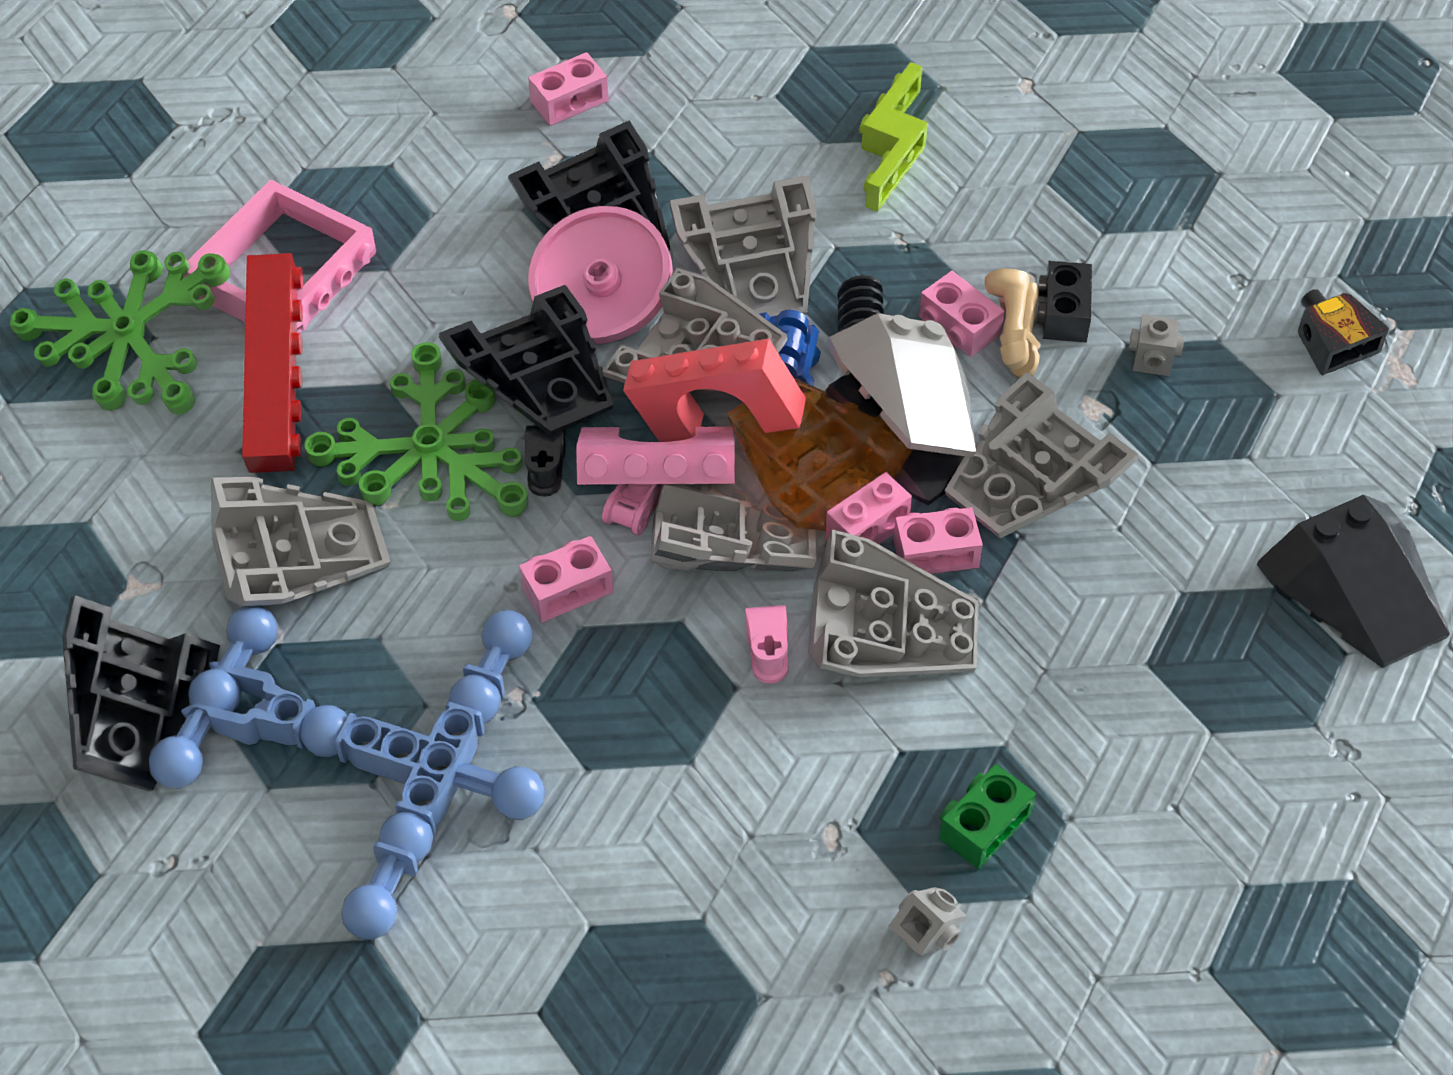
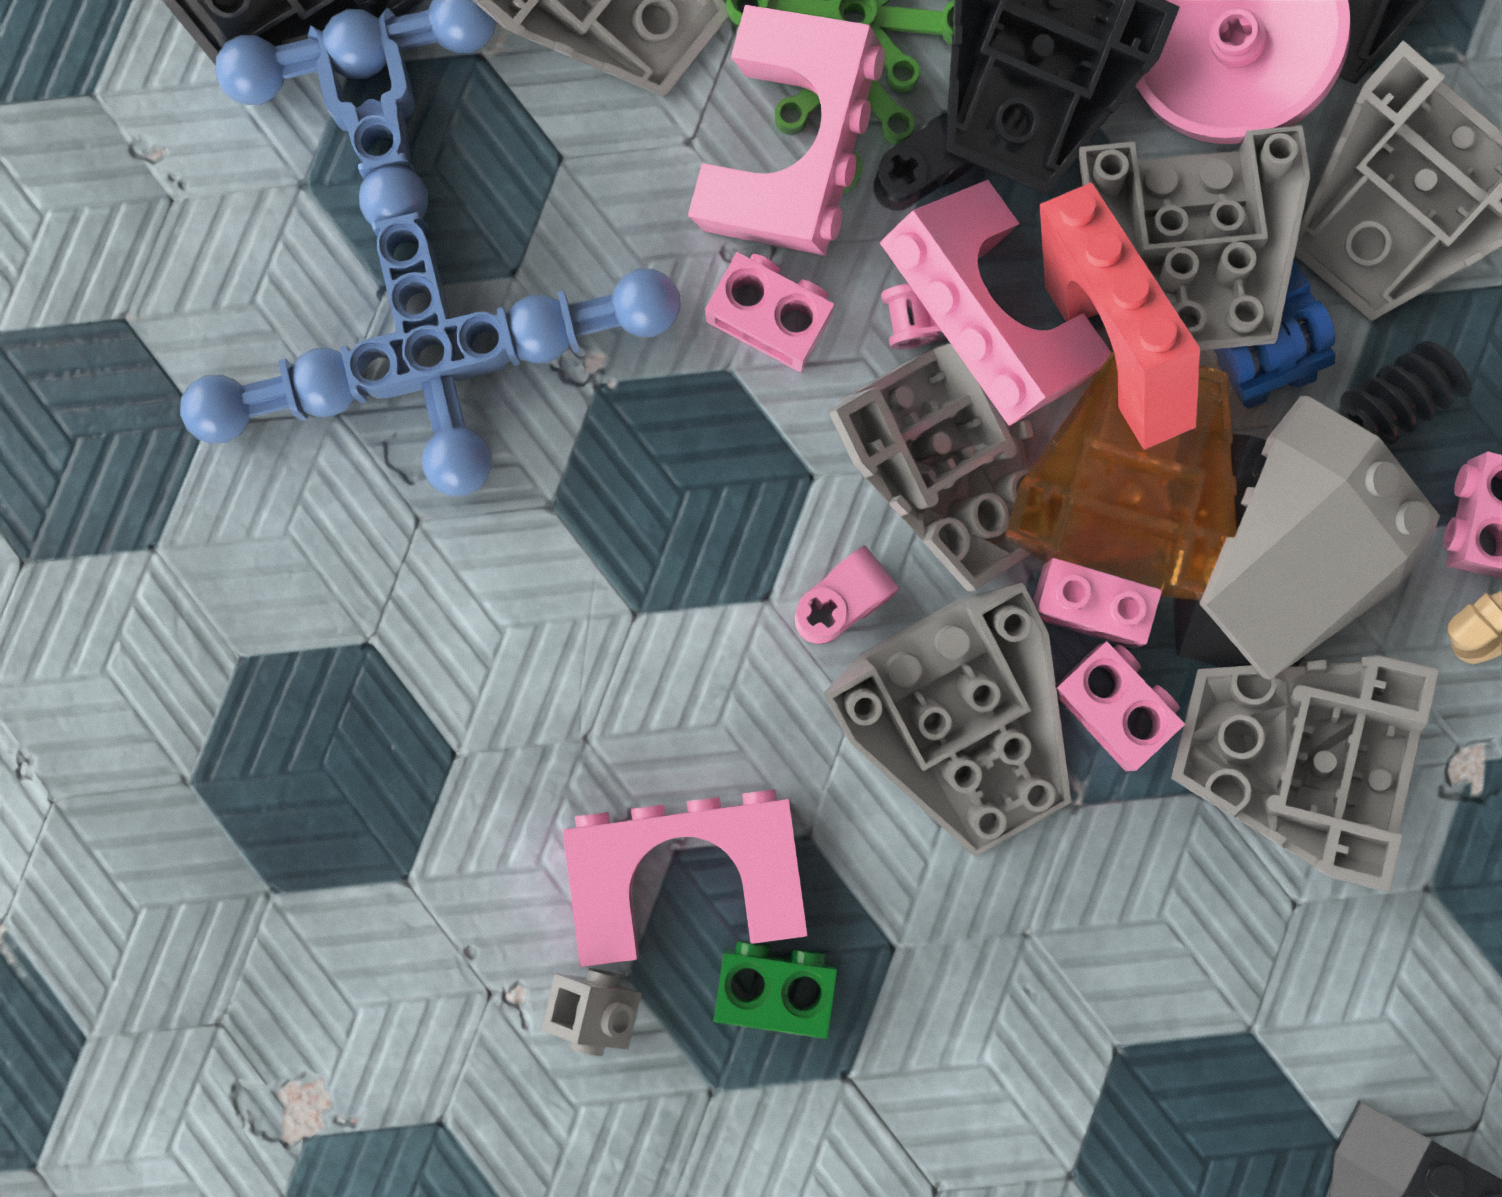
camera: 55 degrees right, 30 degrees up
none -> bright pink arch [563,789,807,967]
none -> bright pink arch [688,5,885,256]

